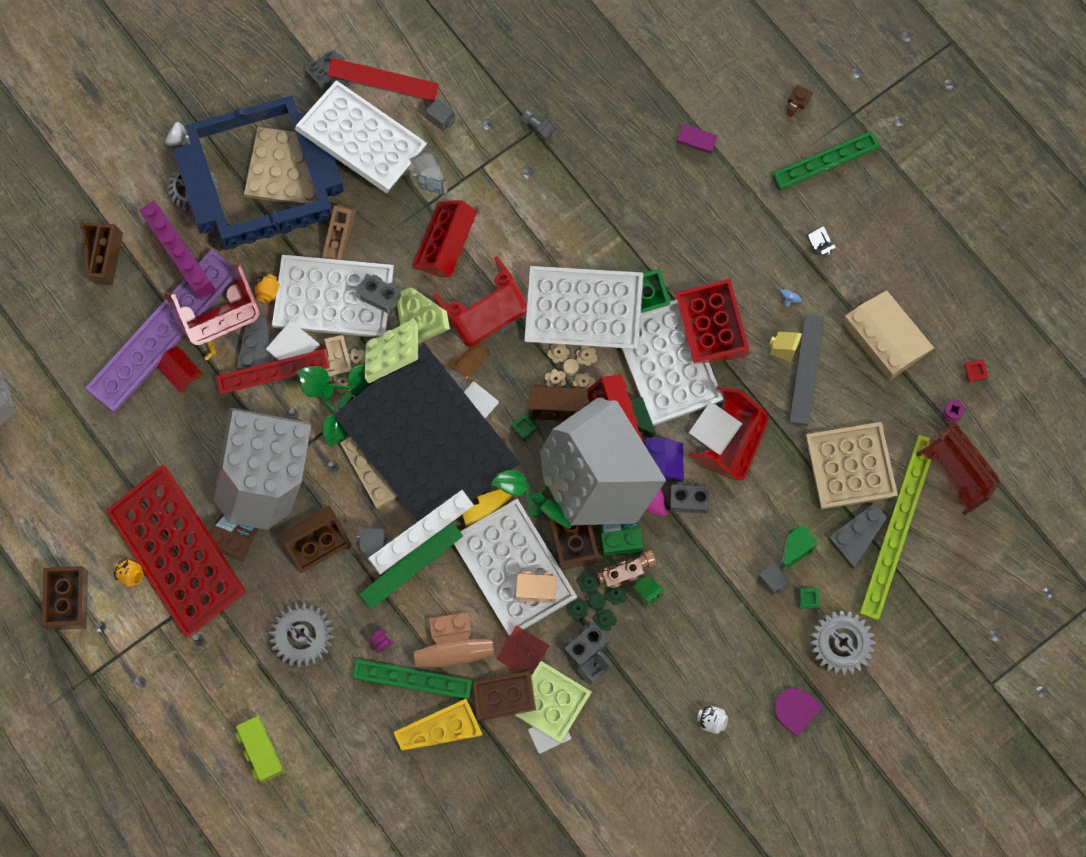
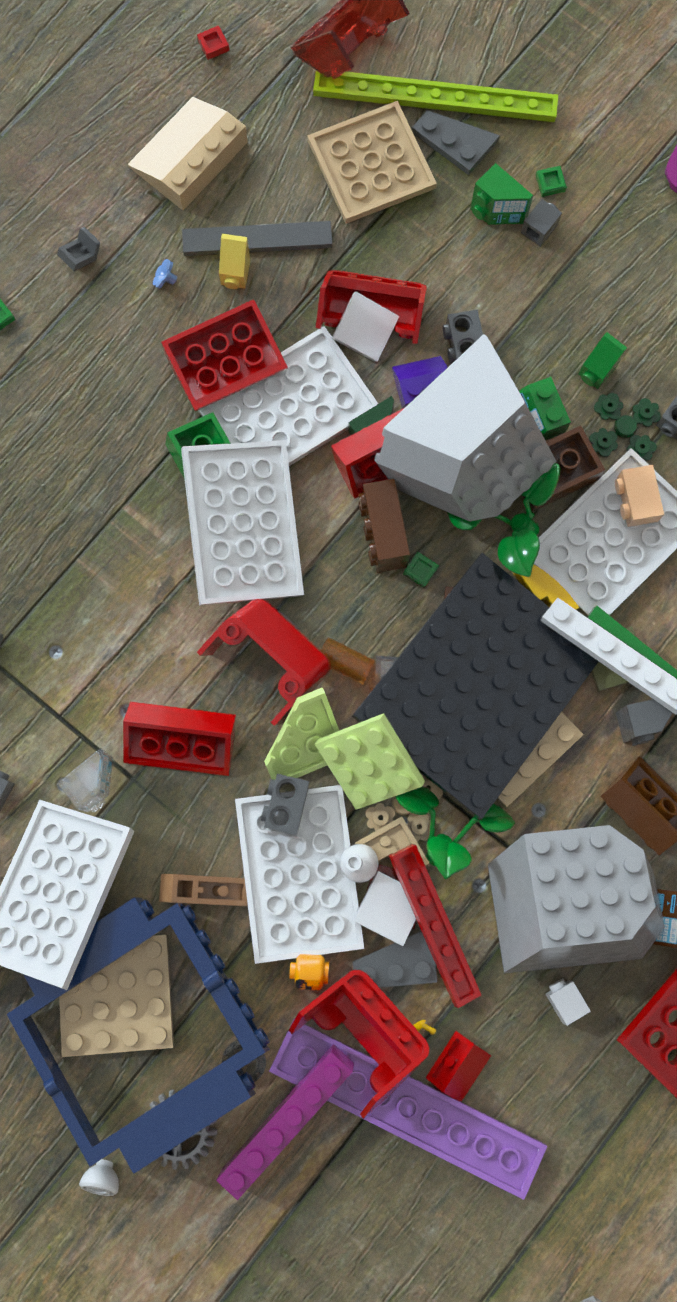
camera: 105 degrees left, 5 degrees up
reddish brown wedge [80,222,123,285] -> none
green tile [337,391,354,411] -> none
white sticker [464,382,499,418] -> none
tan plant [545,344,597,389] -> none
nougat brick [597,550,656,588] -> none
light grey gear [810,611,876,676] -> none
magenta wheel [943,400,965,423] -> none
none -> white brick [340,844,378,883]
none -> white brick [546,979,591,1026]

